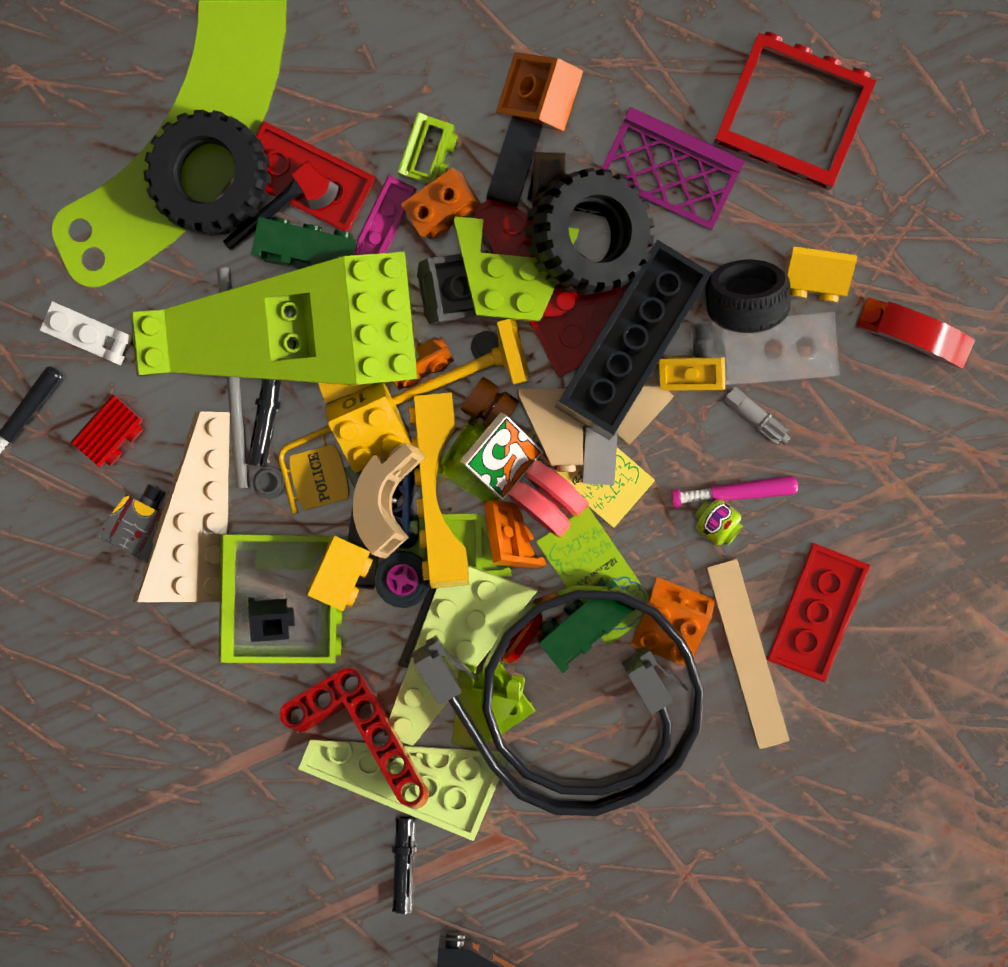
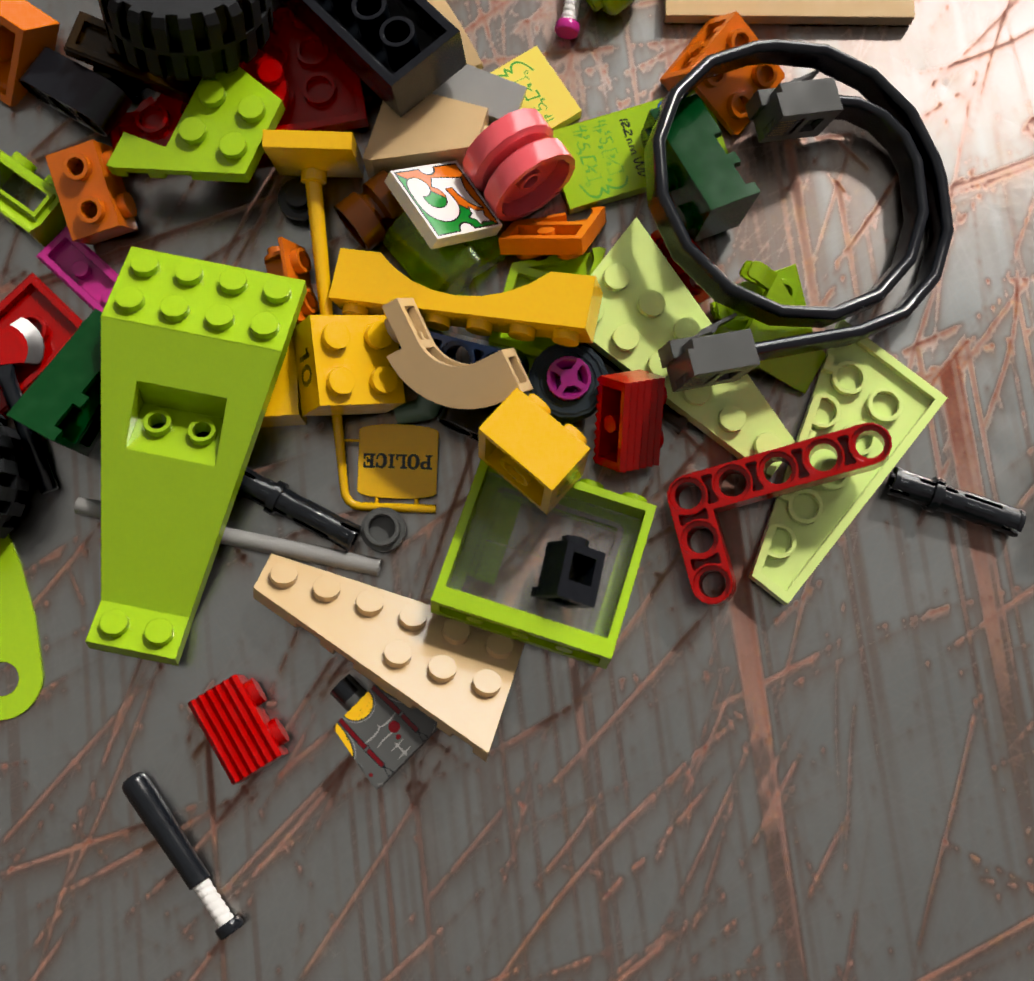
camera: 75 degrees left, 10 degrees down
white plate [40,301,133,365] -> none
dark grey slope [417,250,489,324] -> none
none -> red brick [593,370,667,473]

